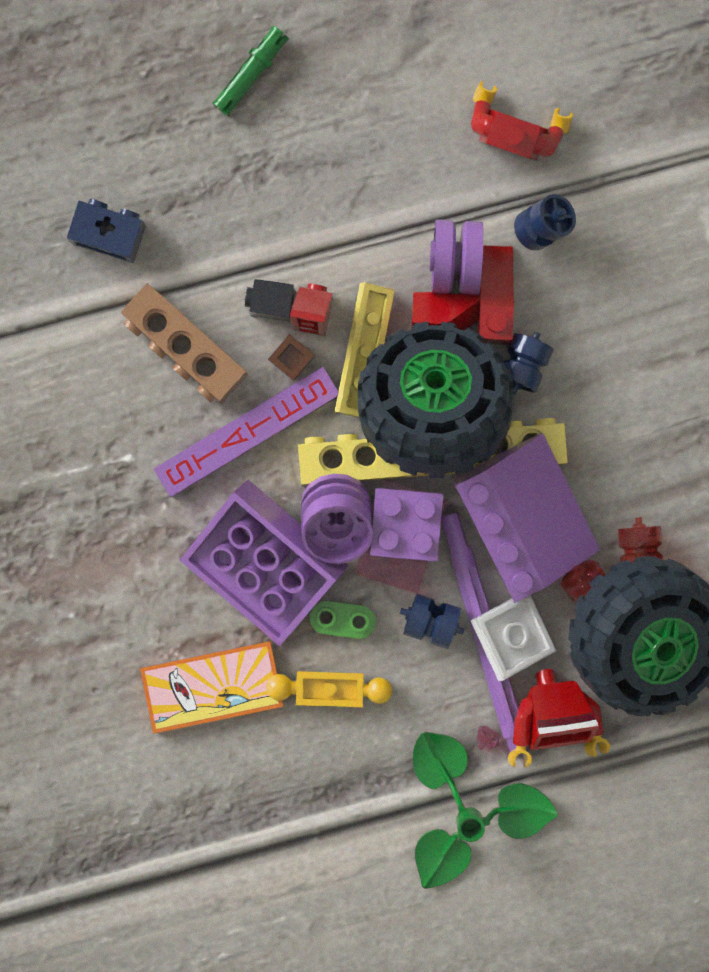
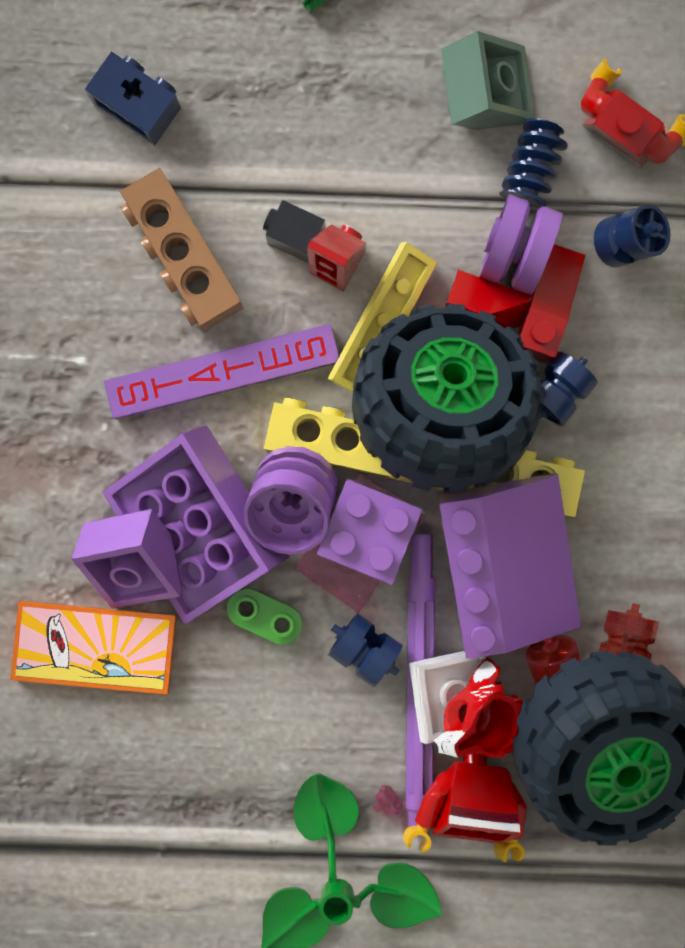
camera: 15 degrees right, 0 degrees up
yellow plate [266,671,393,707] -> none
reddish brown plate [268,334,315,382] -> none
none -> medium lavender slope [71,509,181,609]
none -> red piece [433,657,523,758]
none -> sand green slope [441,31,535,130]
none -> dark blue piece [499,118,568,208]

